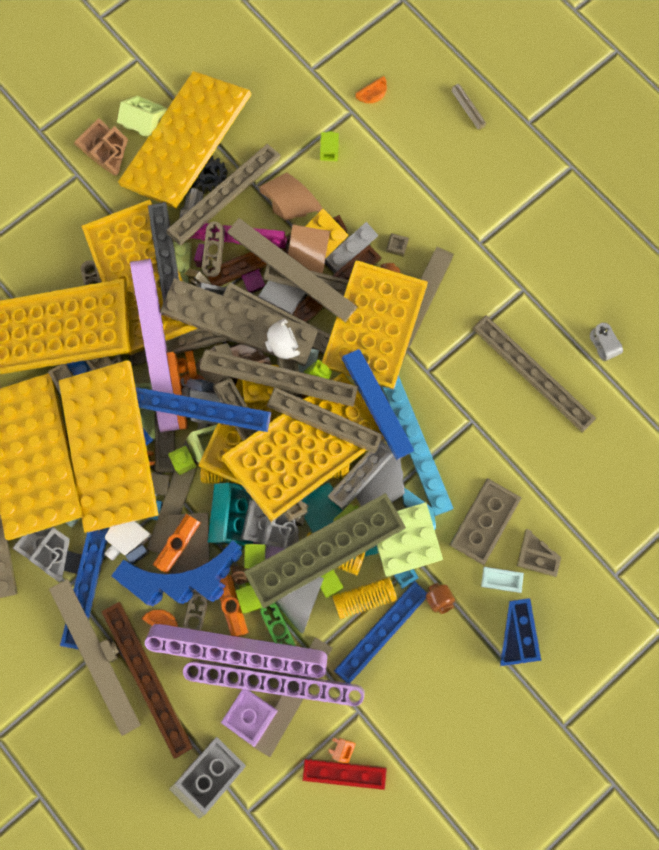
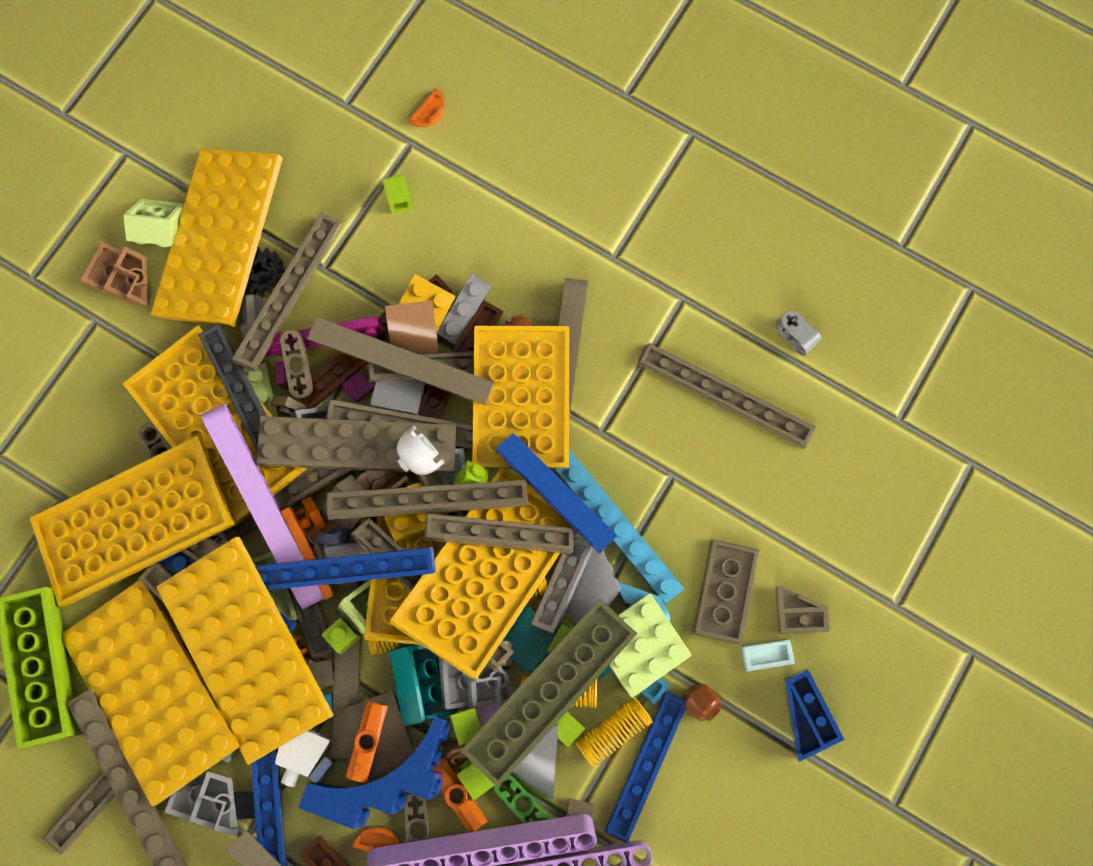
camera: 20 degrees left, 0 degrees up
medium nougat slope [260,172,323,220] -> none
dark tan tile [386,233,409,257] -> none
dark tan axle [452,84,486,130] -> none

